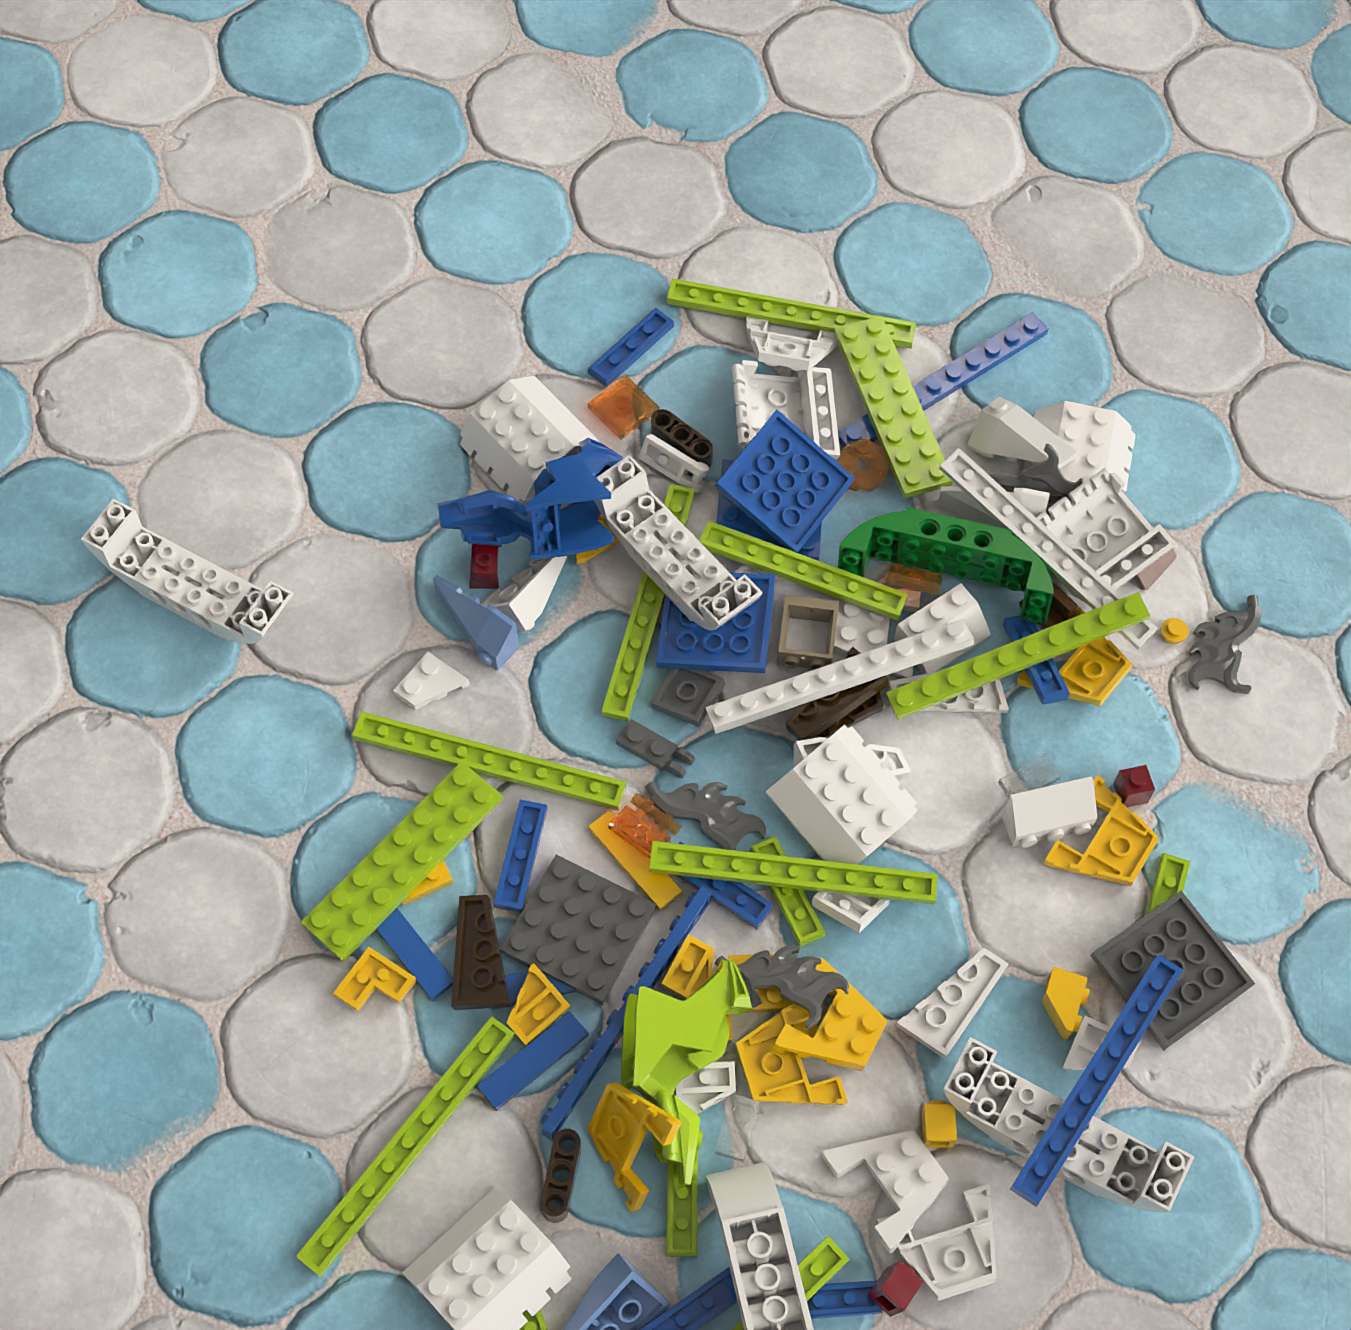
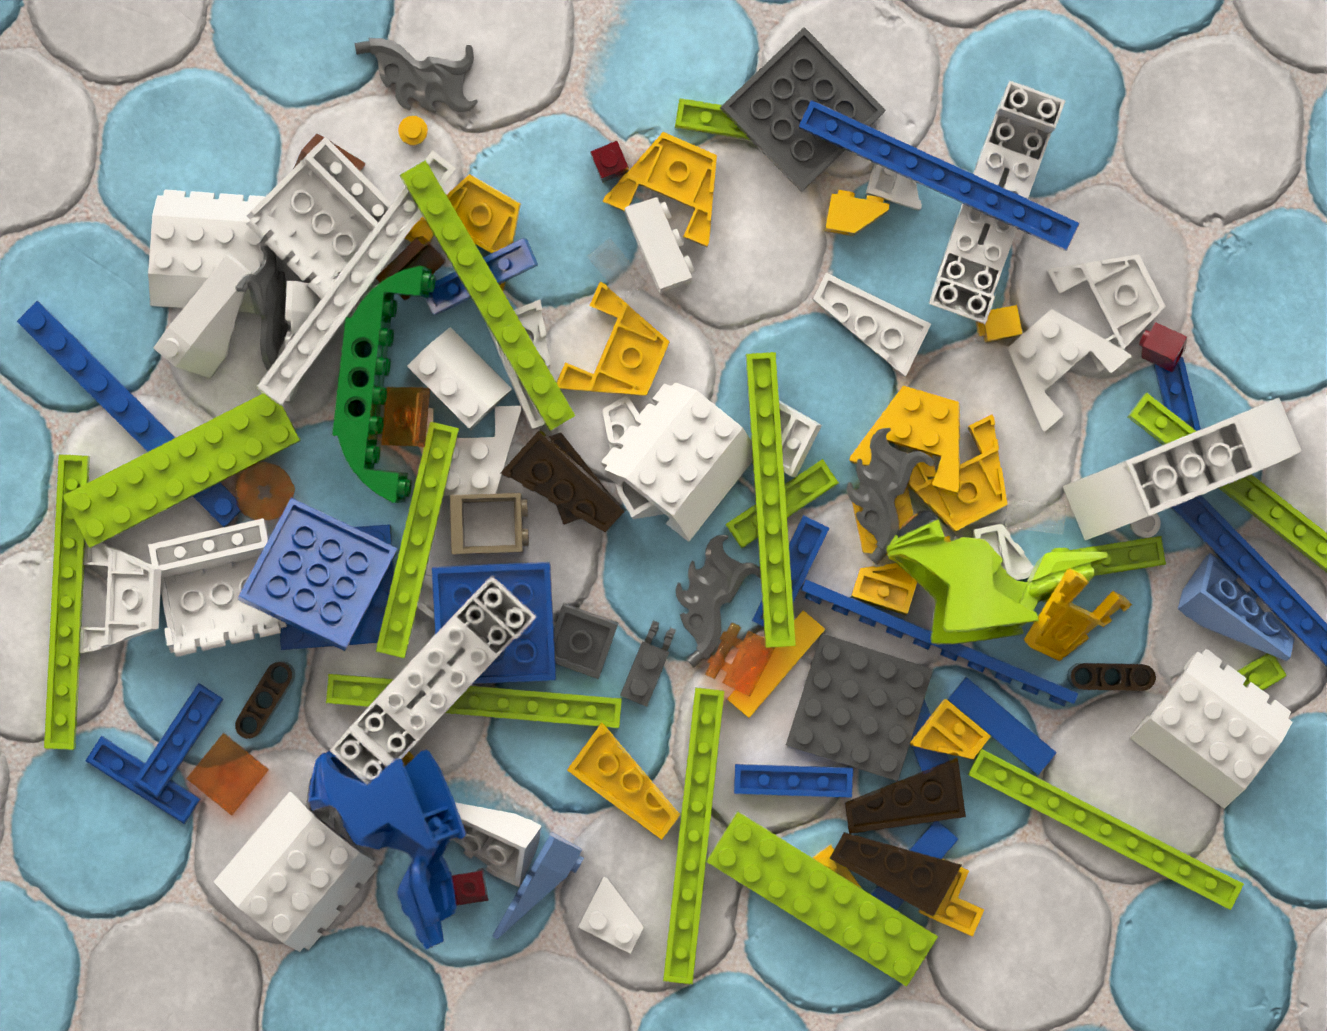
camera: 100 degrees left, 25 degrees up
white plate [638,434,709,492] -> none
white plate [706,619,974,734] -> none
none -> blue tile [133,683,224,798]
none -> yellow wing [556,282,670,396]
none -> yellow wing [567,723,680,840]
none -> dark brown wing [830,832,962,916]
none -> white tile [1130,513,1161,538]

